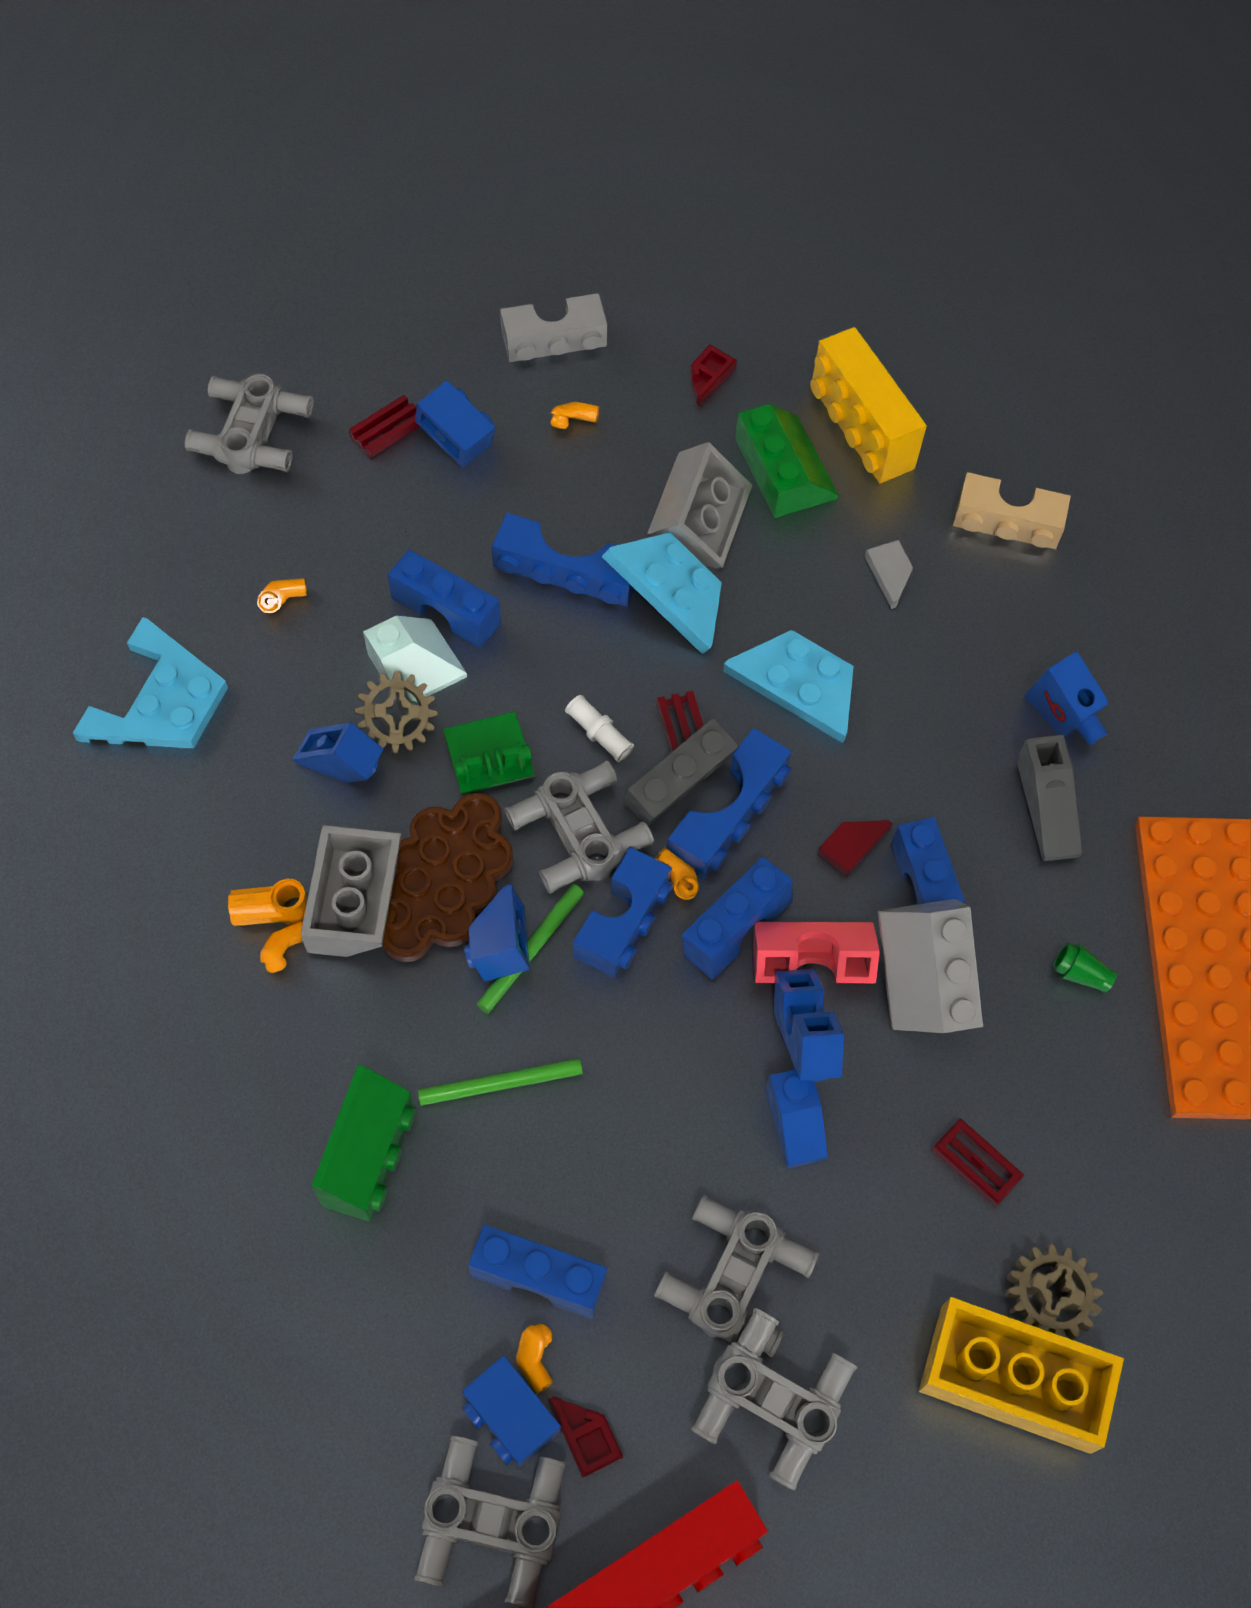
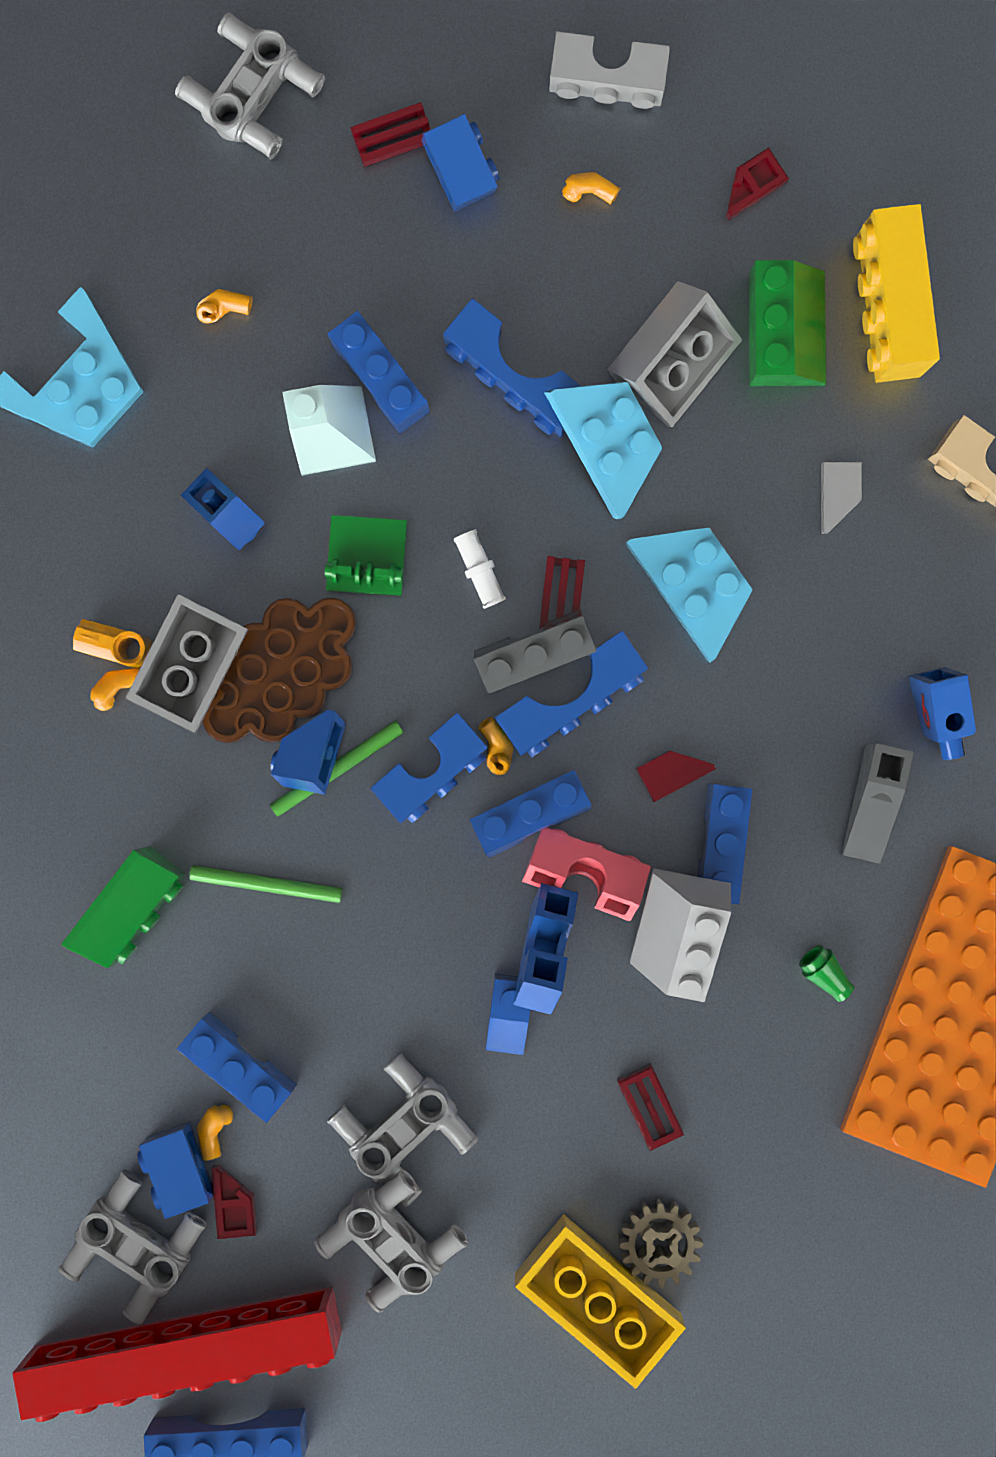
camera: 25 degrees right, 25 degrees up
dark tan gear [354,671,437,754] -> none
light grey piece [504,761,654,894] -> none

